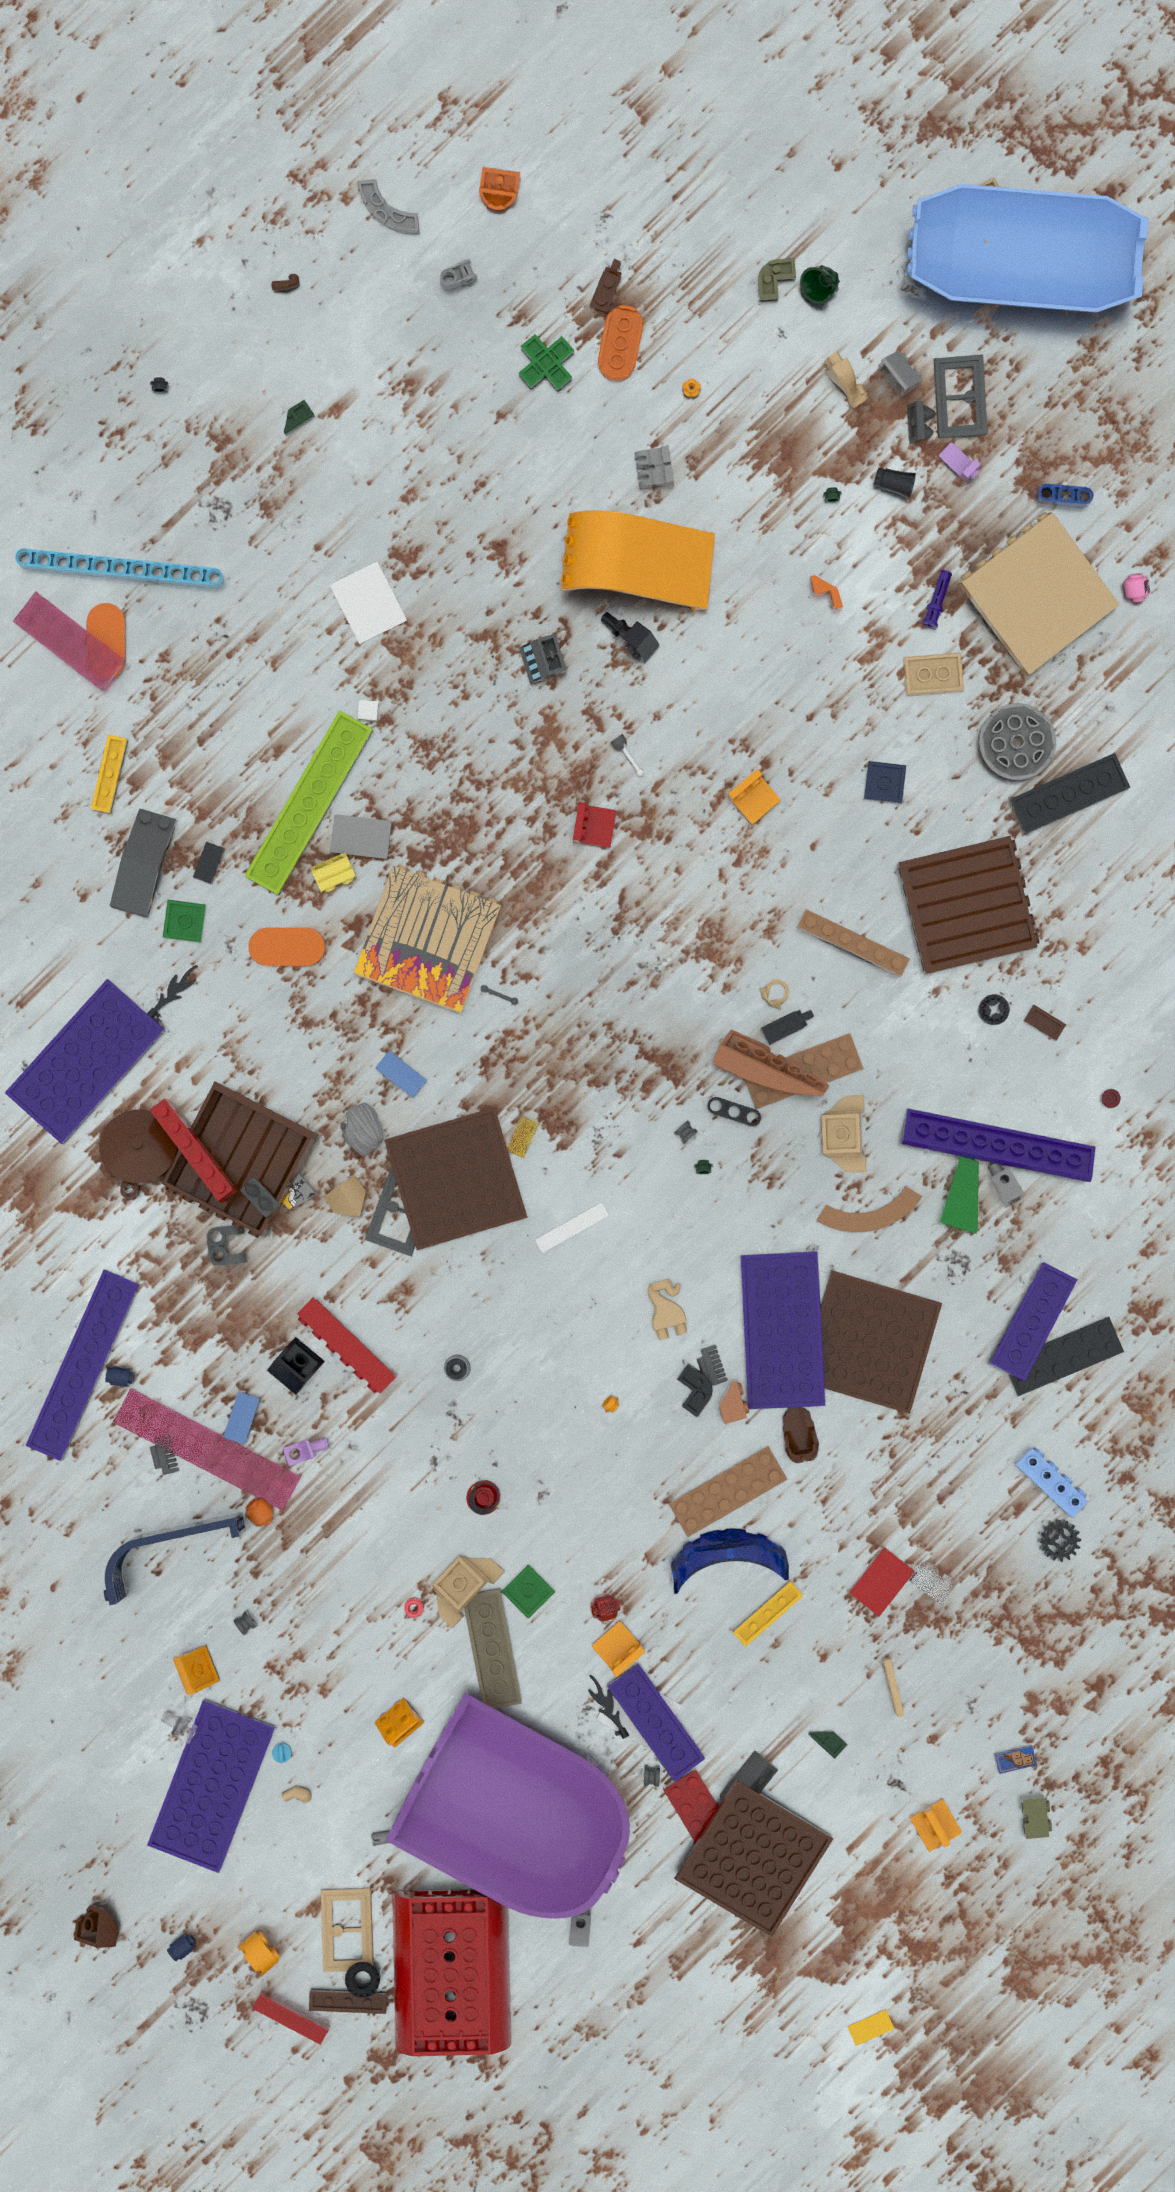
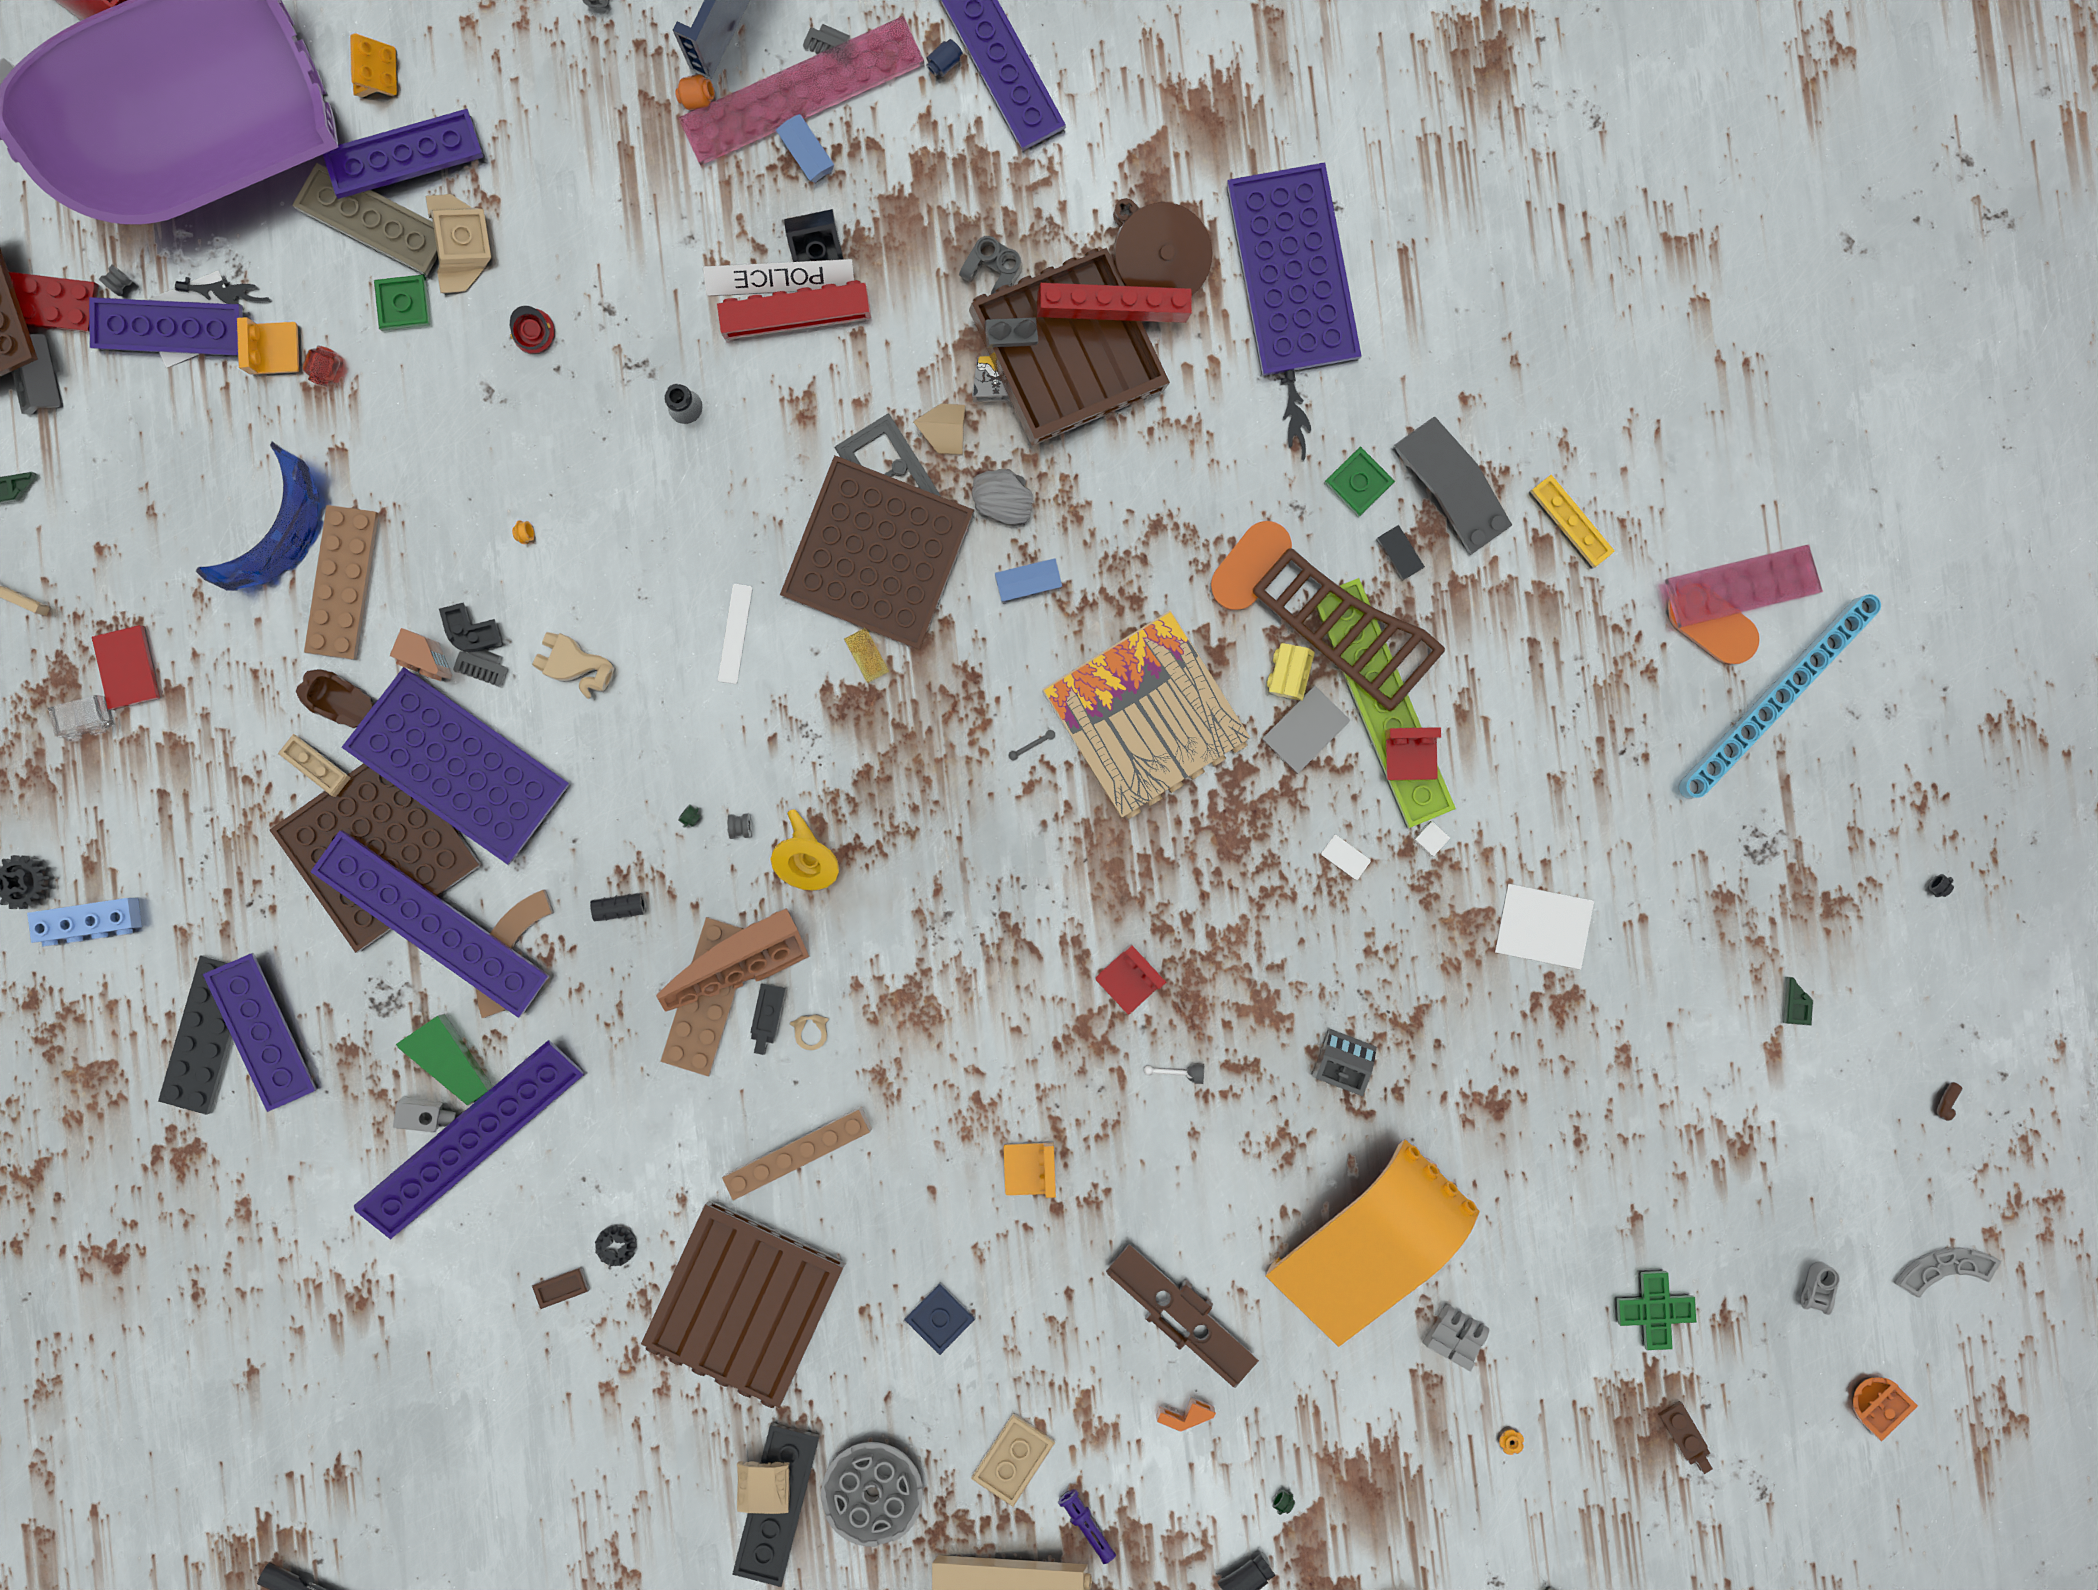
camera: 130 degrees right, 0 degrees up
lavender bracket [283,1437,329,1466] -> none
coral plate [404,1598,423,1618] -> none
orange tile [598,305,643,381] -> none
black brick [601,612,660,662] -> none
black beam [707,1097,761,1127] -> none
yellow plate [733,1581,803,1647] -> none
tan piece [822,1095,866,1172] -> none
dark red tile [1101,1089,1121,1108] -> none
none -> tan tile [278,734,351,797]
none -> dark purple plate [310,830,549,1018]
none -> dark purple plate [323,109,483,199]
none -> black axle [590,893,645,922]
none -> white sticker [703,259,854,296]
none -> tan slope [737,1461,790,1514]
none -> yellow piece [770,809,839,890]
none -> reddish brown piece [1106,1244,1259,1388]
none -> reddish brown bar [1253,548,1445,711]
none -> white sticker [1321,835,1371,880]
none -> red bracket [1385,727,1441,780]

